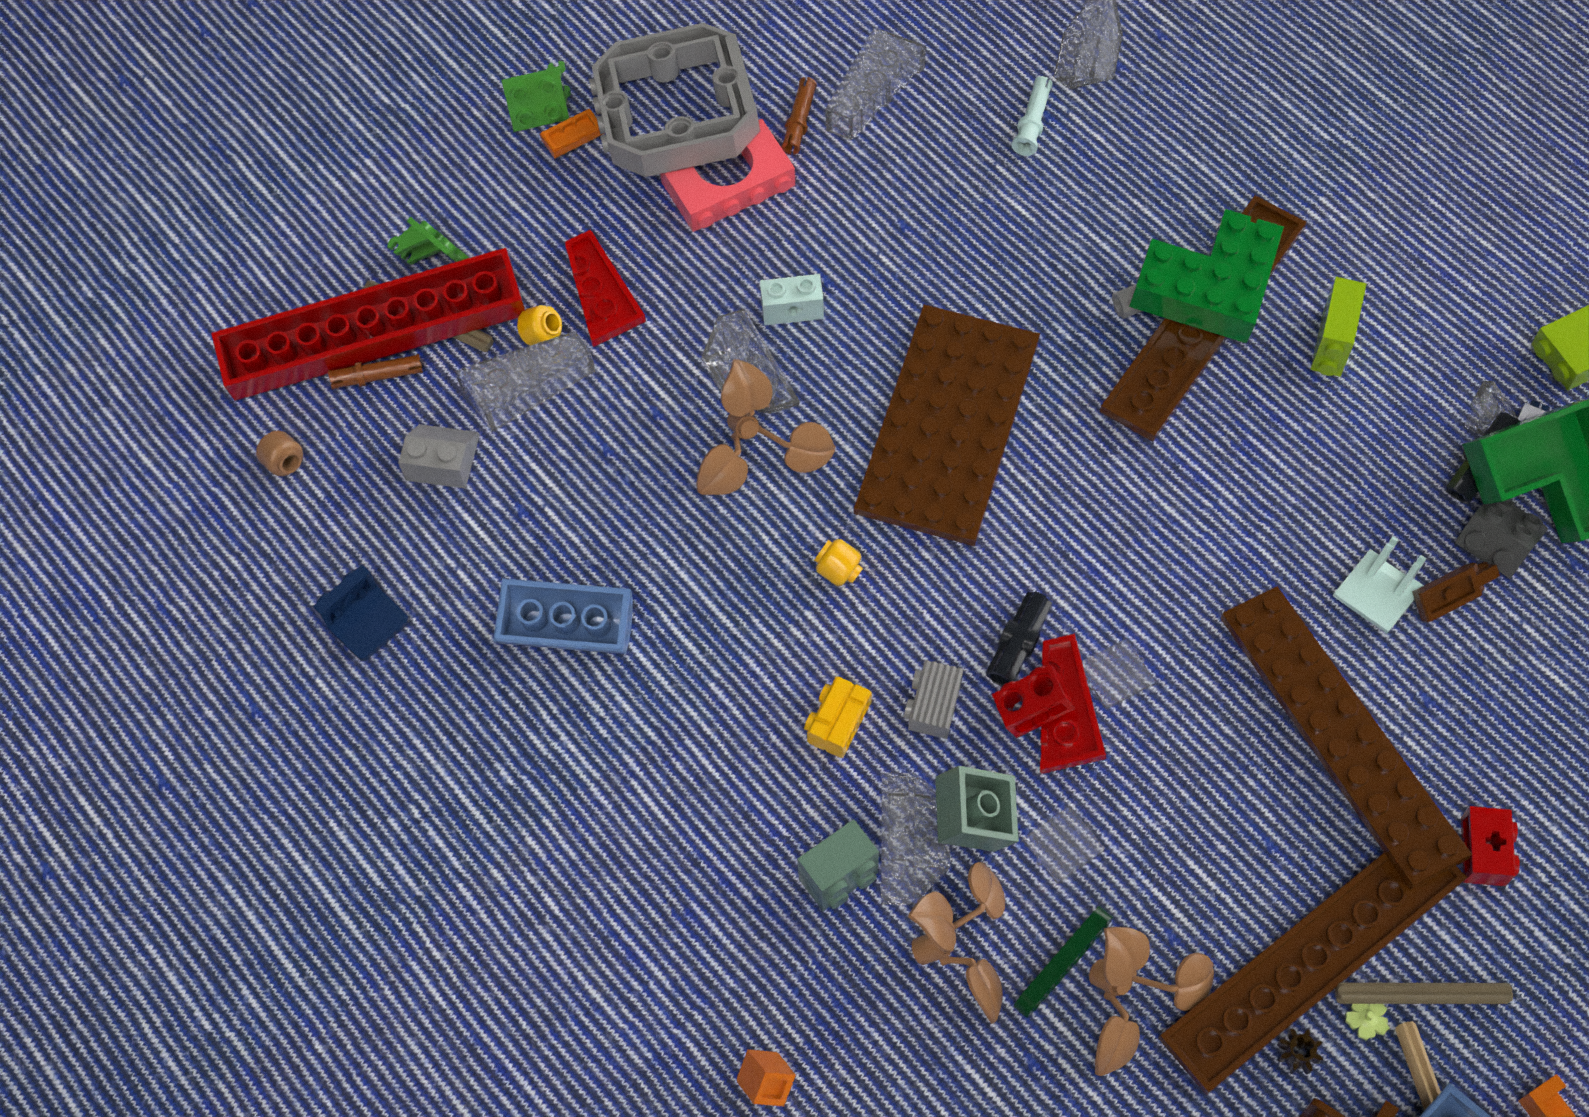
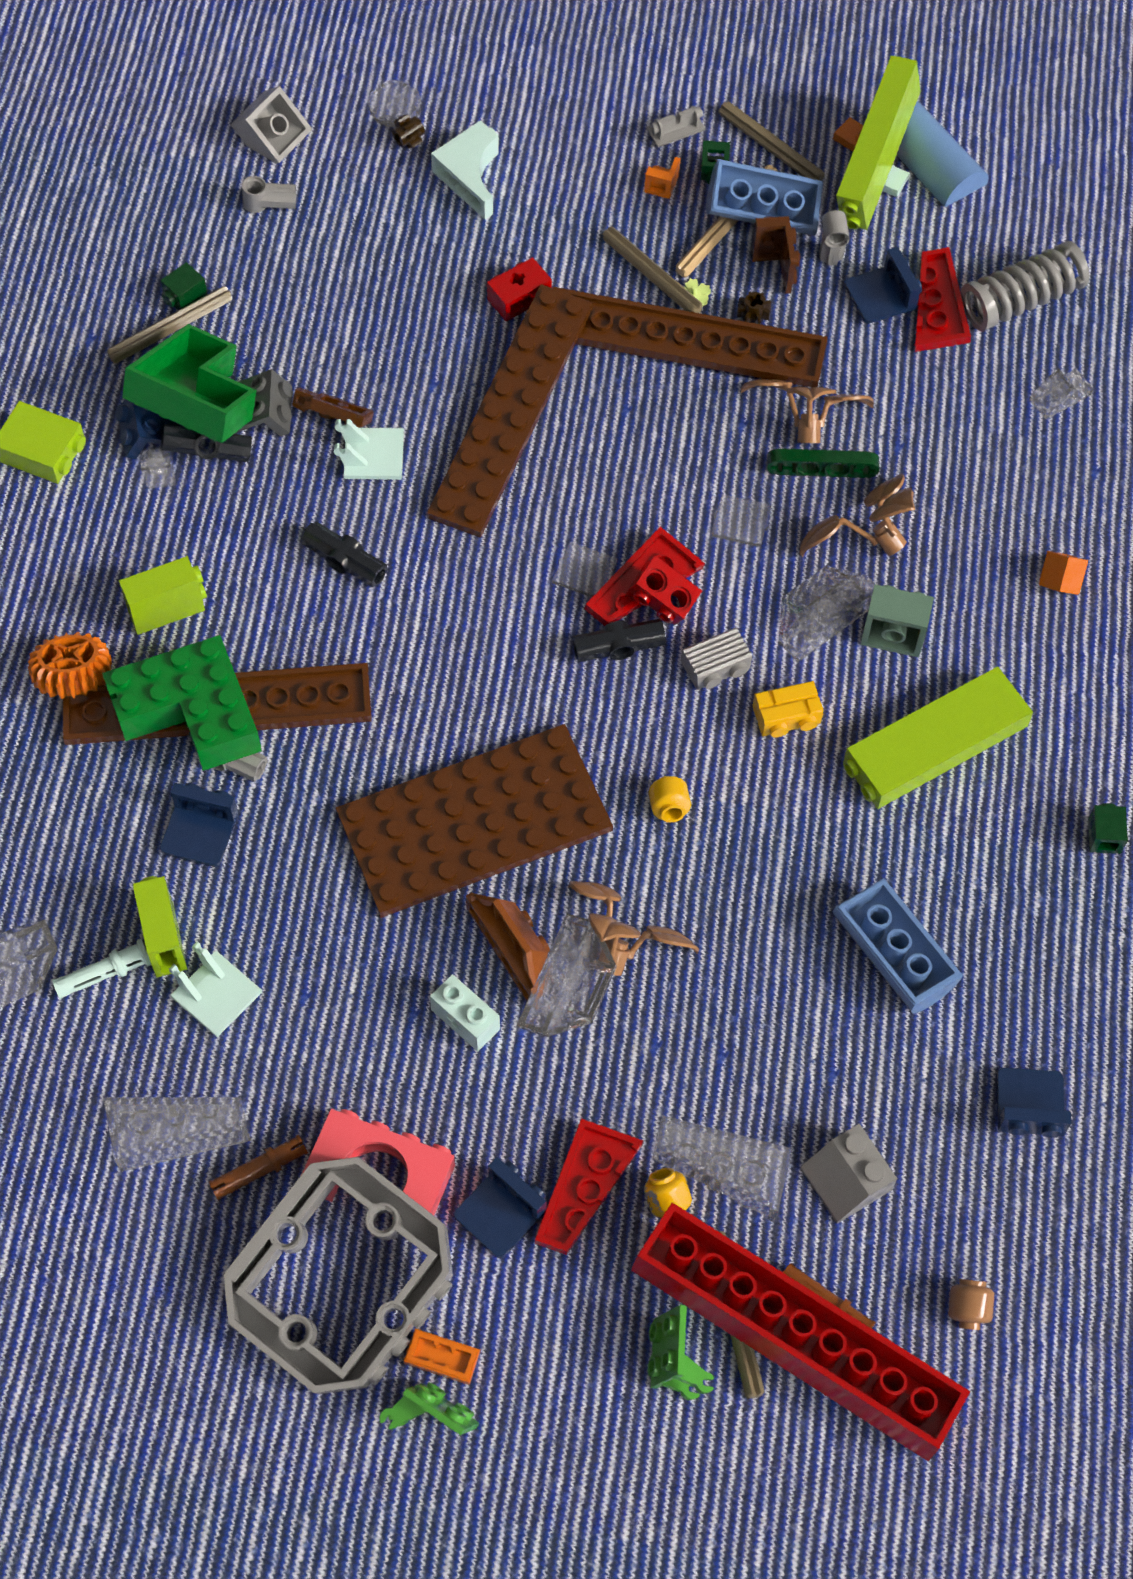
camera: 135 degrees left, 0 degrees up
sand green brick [935,766,1019,852] -> none
none -> orange gear [28,632,112,699]
none -> lime brick [133,876,188,978]
none -> dark blue bracket [160,783,239,867]
none -> light aqua plate [169,942,262,1037]
none -> black piece [301,521,388,588]
none -> dark blue bracket [454,1157,547,1258]
none -> dark orange wedge [466,893,550,1009]
none -> lime brick [843,666,1033,810]
none -> dark green brick [1088,803,1128,854]

